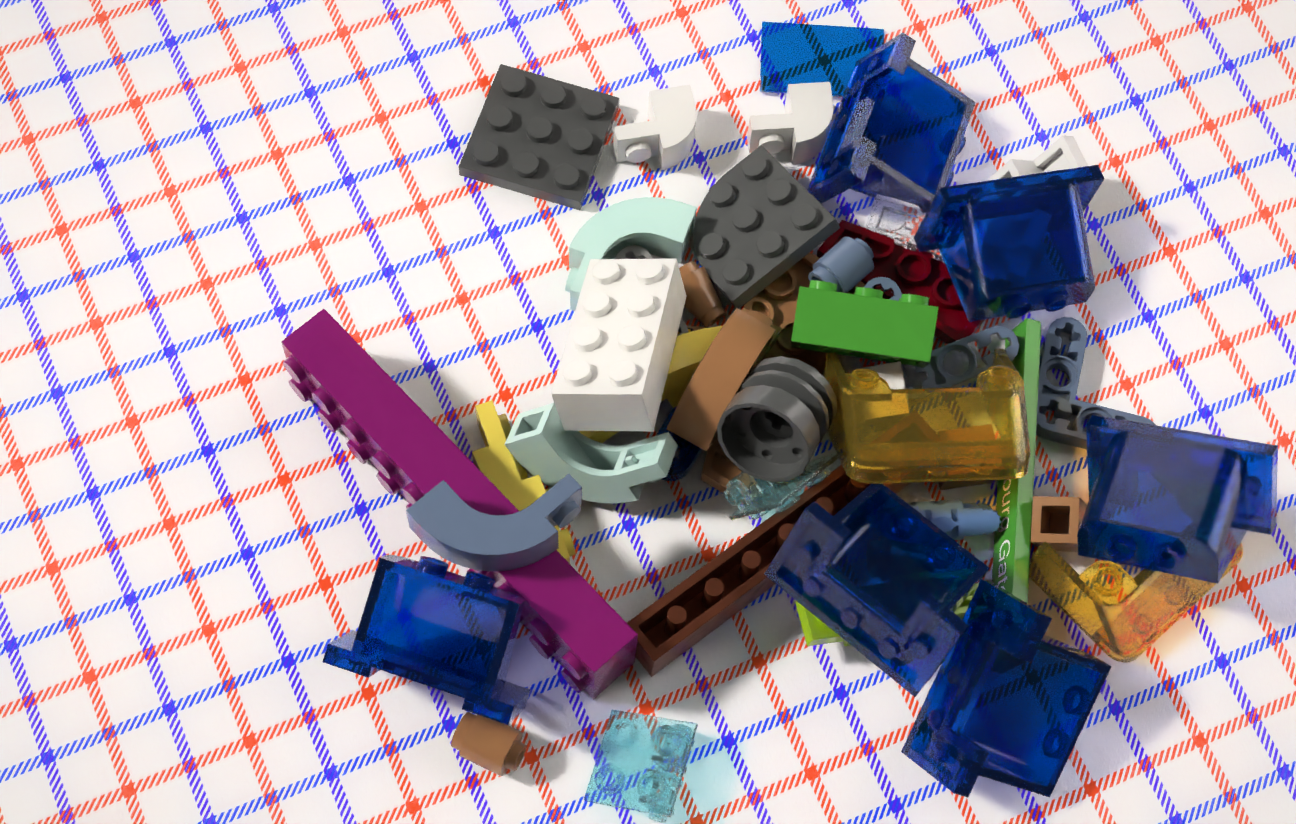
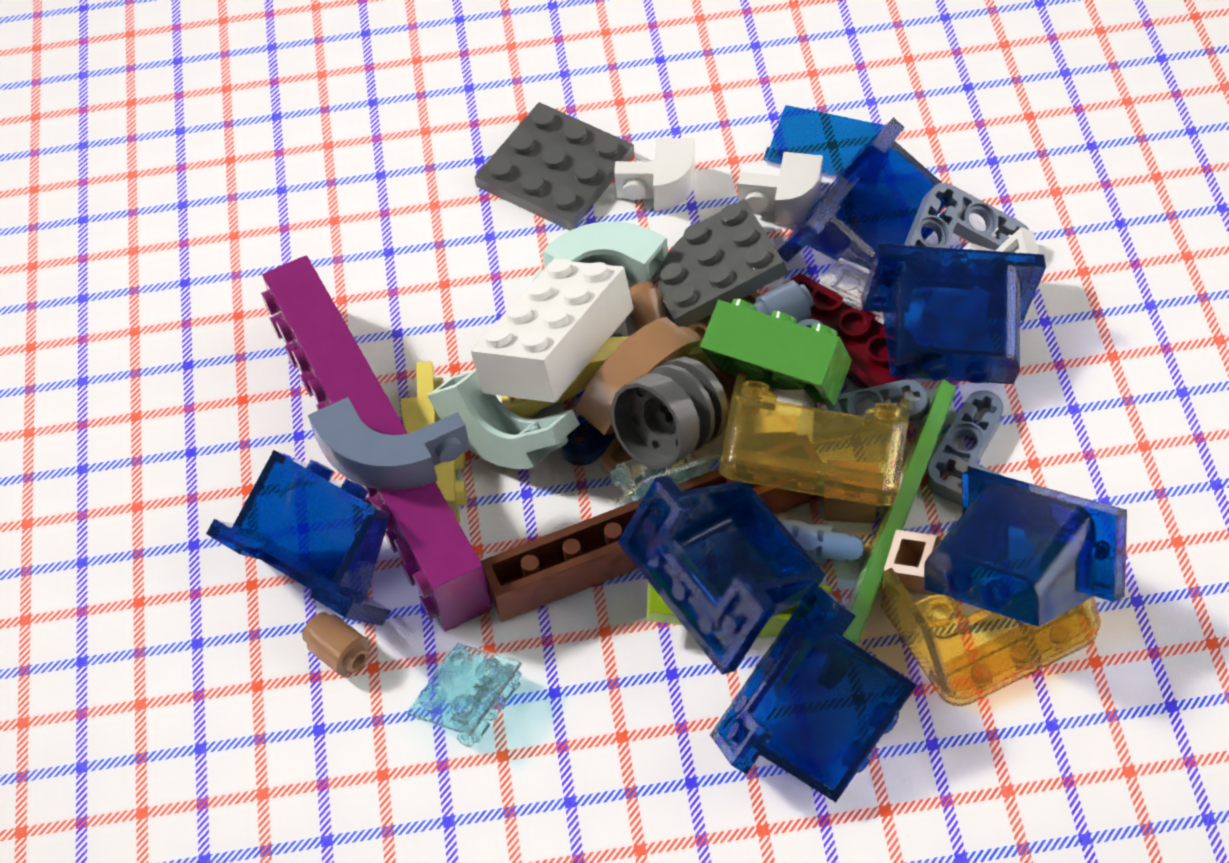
camera: 25 degrees right, 10 degrees down
none -> sand blue beam [895,183,1030,290]

